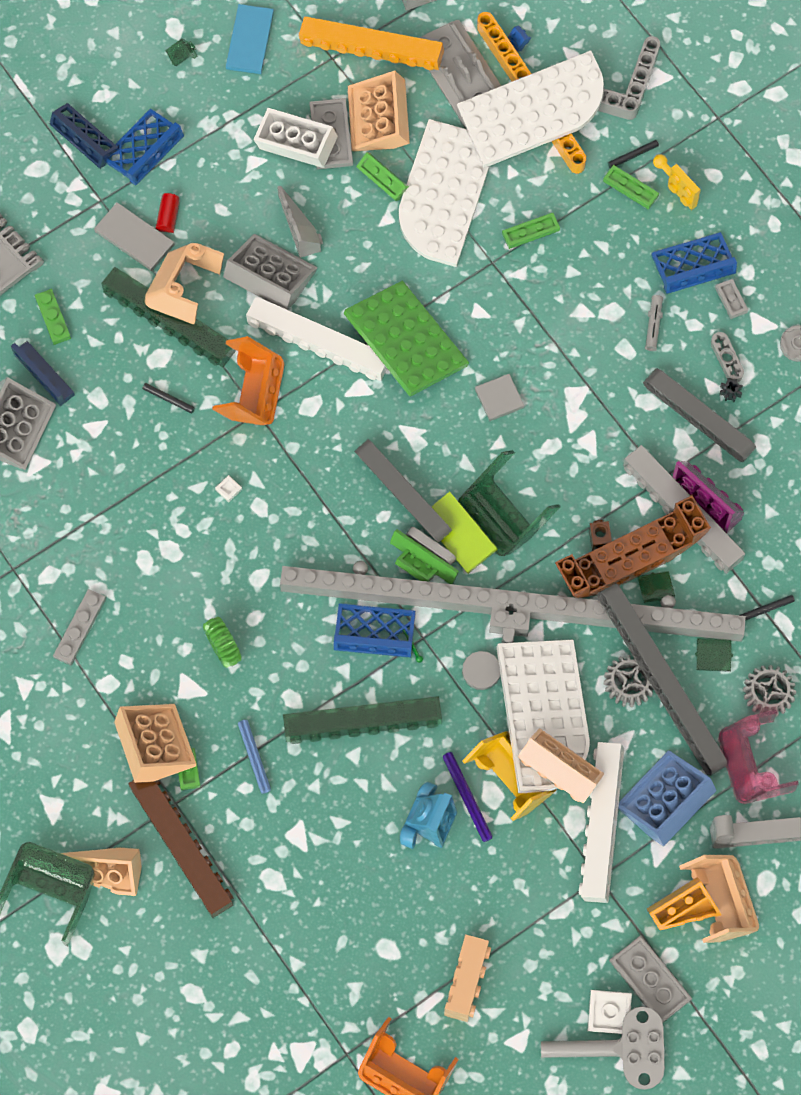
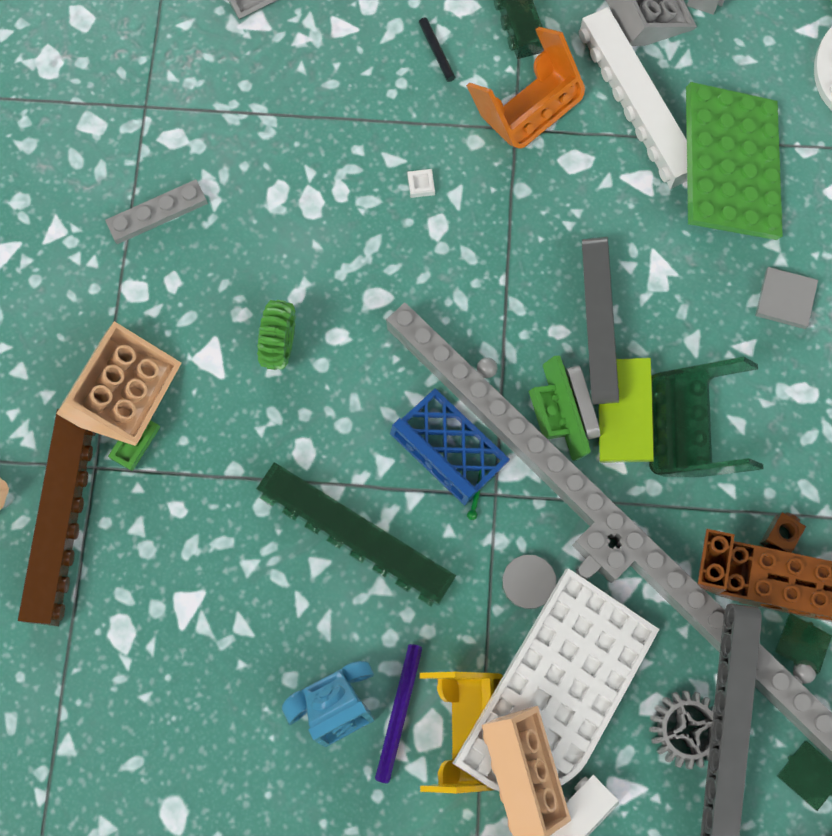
camera: 40 degrees right, 5 degrees up
medium blue axle [238,720,271,794] -> none

